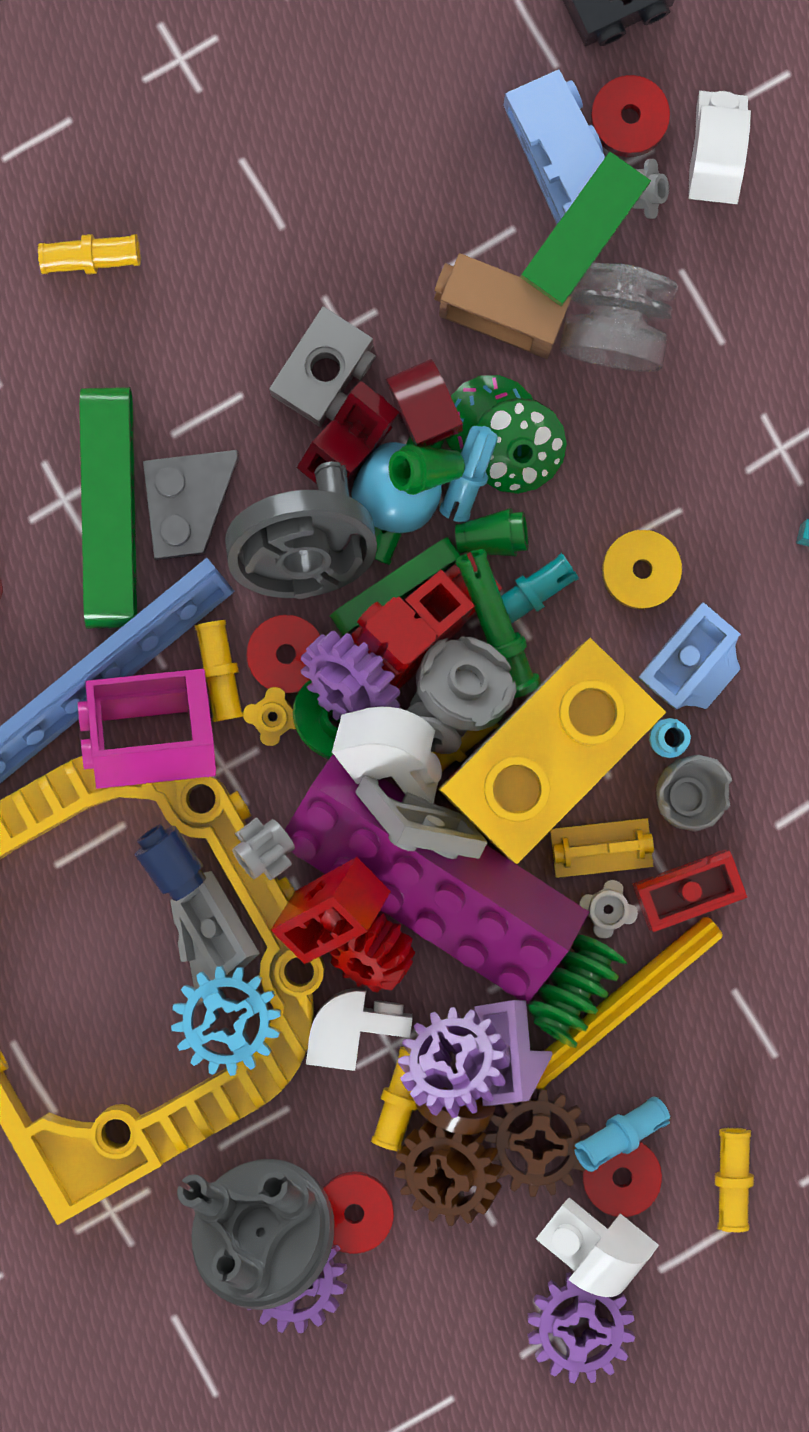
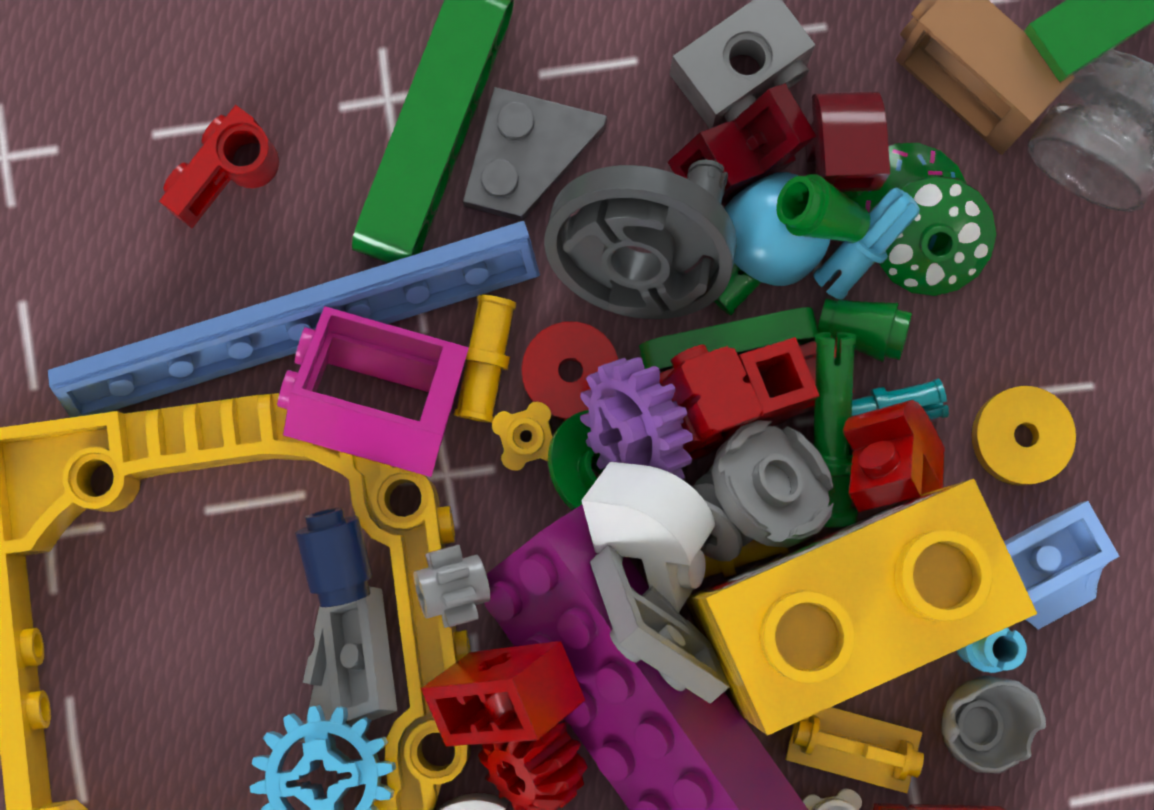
camera: 25 degrees right, 5 degrees down
none -> red brick [843,400,945,512]

